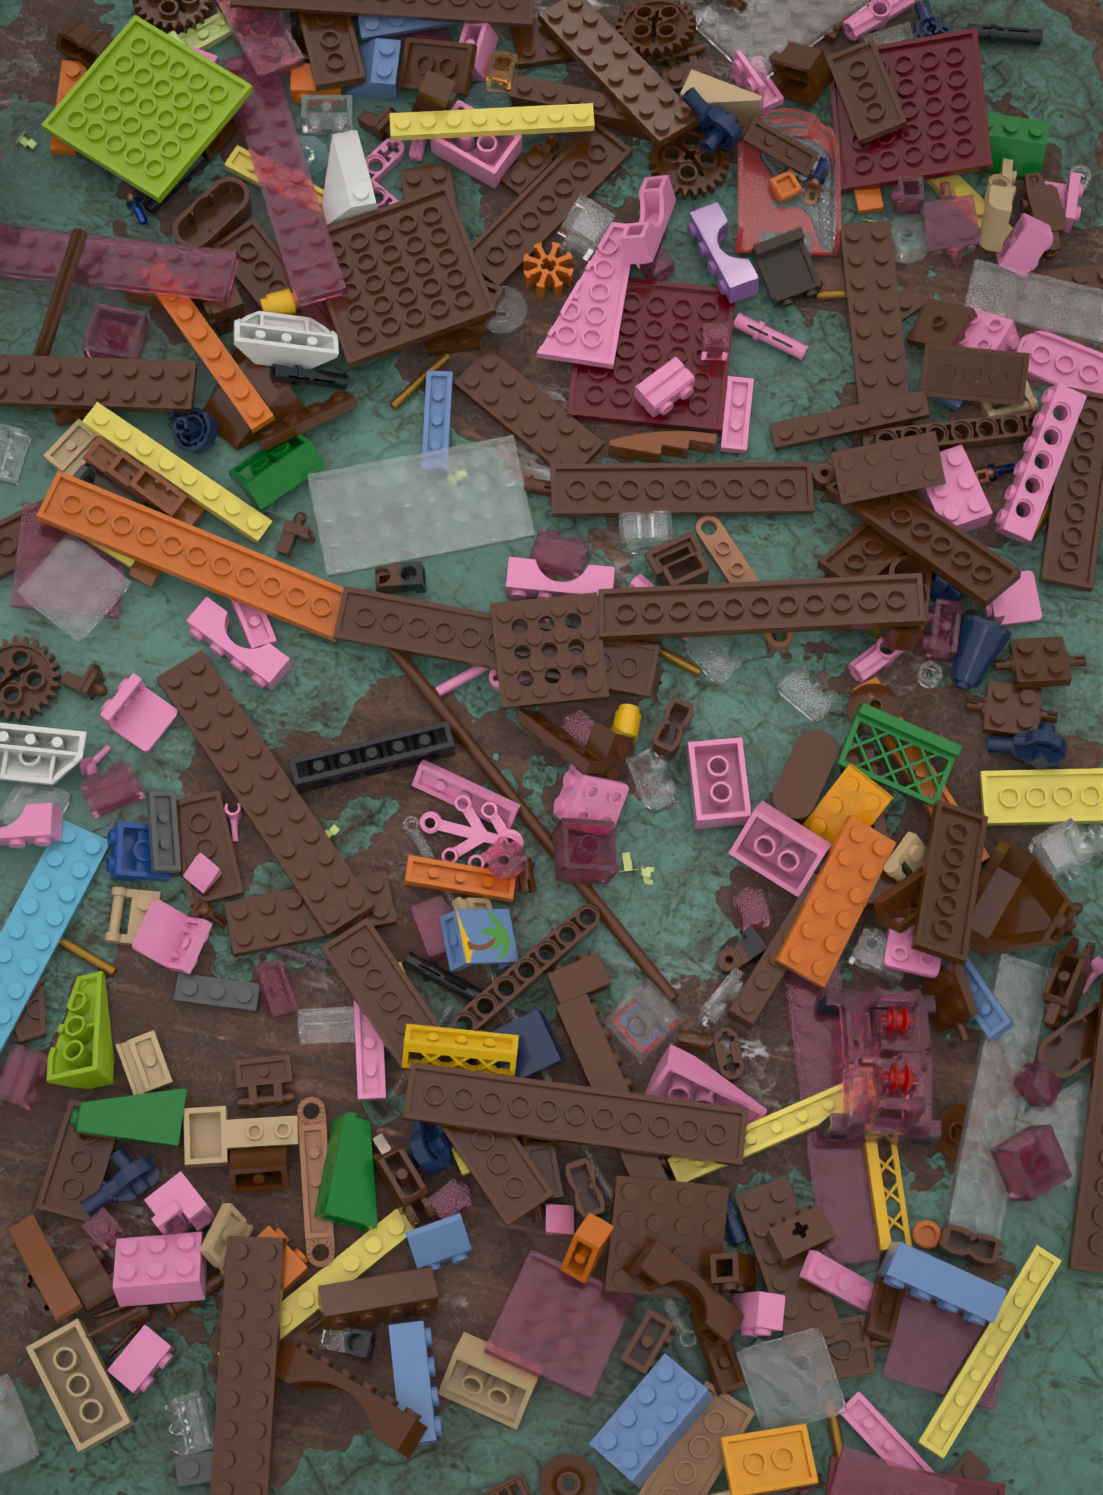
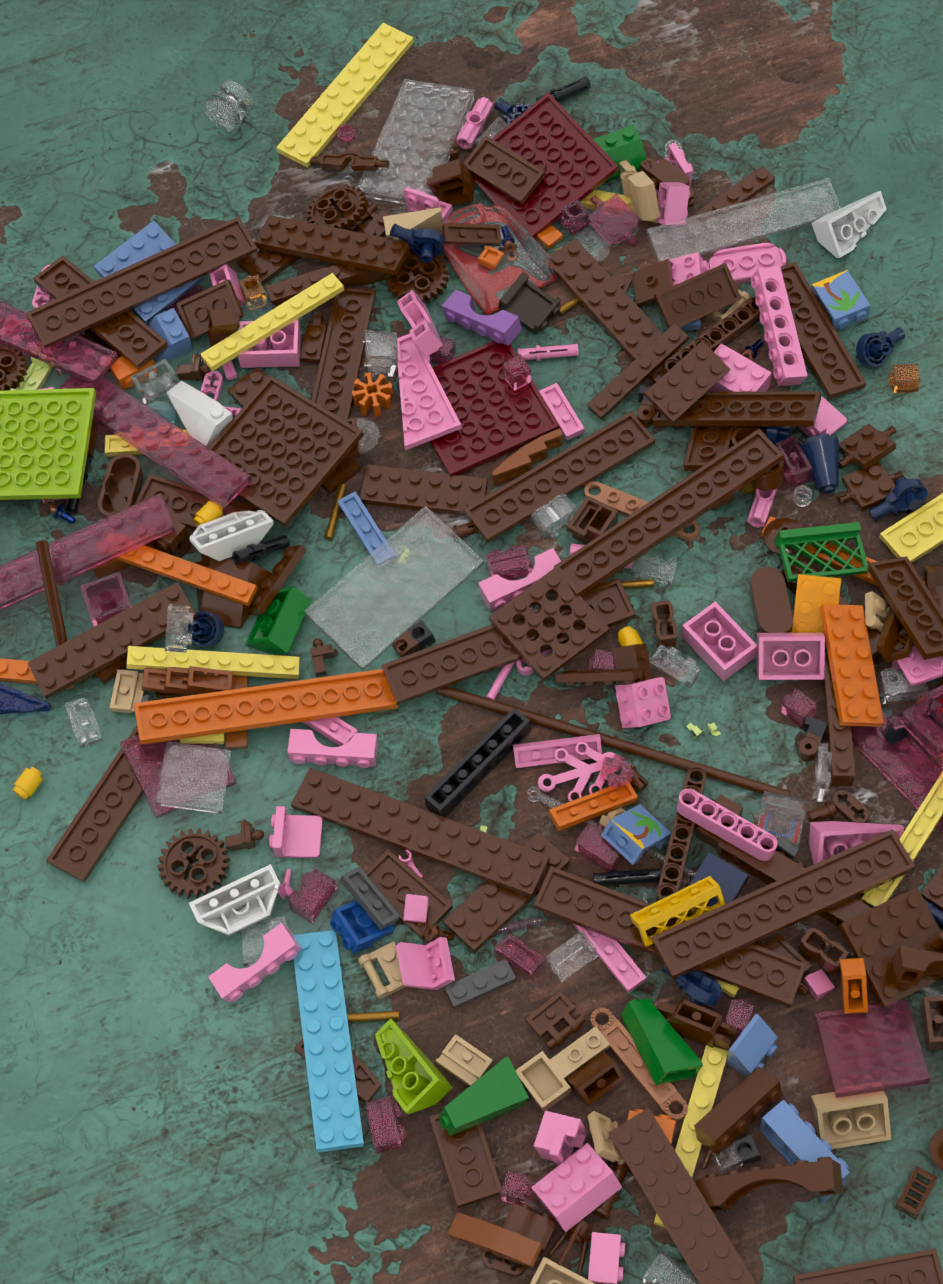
camera: 25 degrees left, 10 degrees down
dark blue pin [80,1148,159,1217] -> none
clear pink brick [552,817,618,885] -> none
bright pink brick [634,357,695,418] -> none
clear plate [776,666,837,724] -> none
none -> clear brick [165,604,194,653]
none -> bright pink beam [676,789,777,861]
none -> dark grey plate [776,836,799,859]

